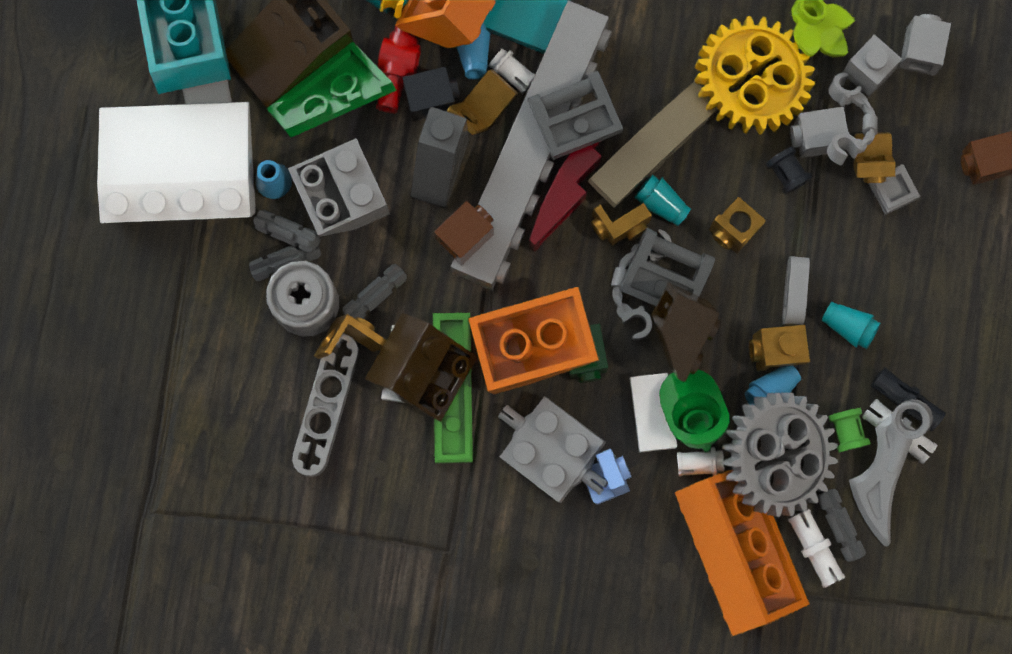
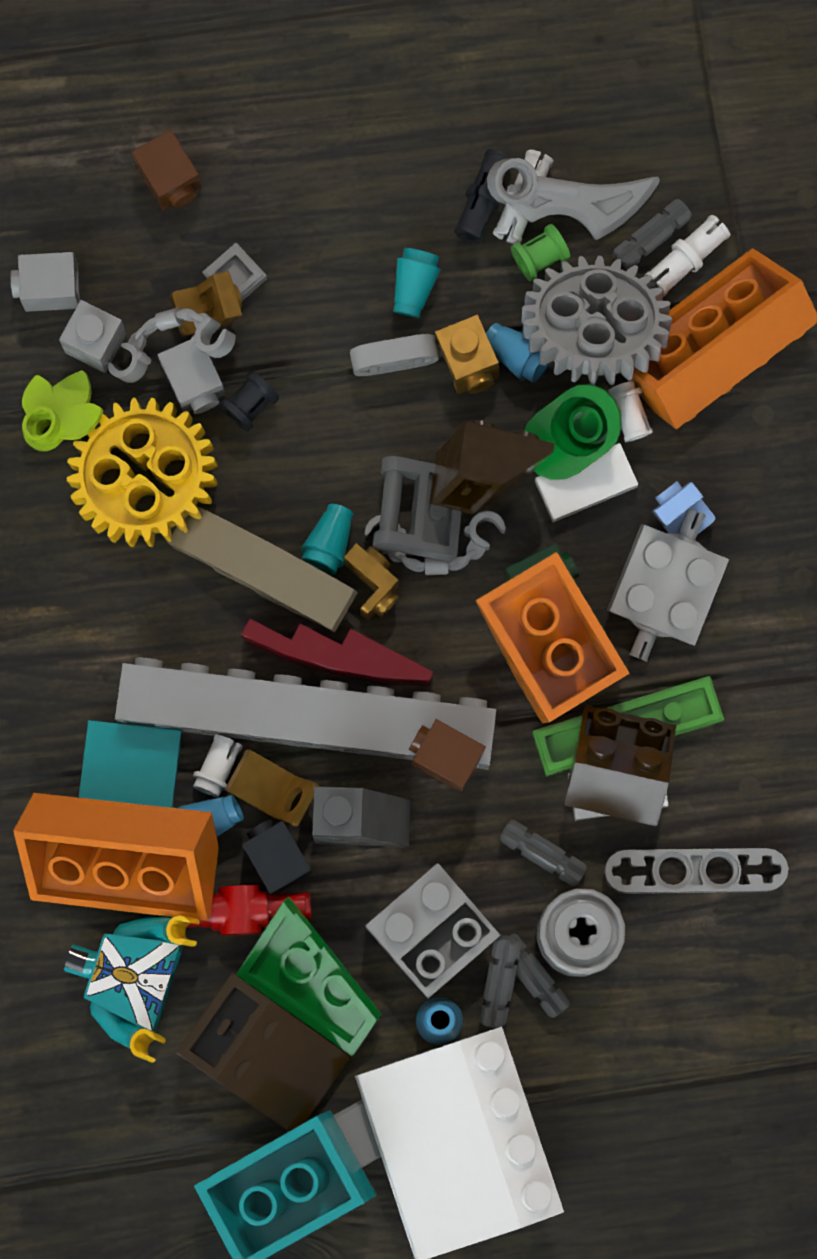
camera: 110 degrees left, 0 degrees up
pearl gold bracket [314,314,387,359] -> none
dark grey plate [528,71,623,160] -> none
pearl gold bracket [709,197,766,254] -> none

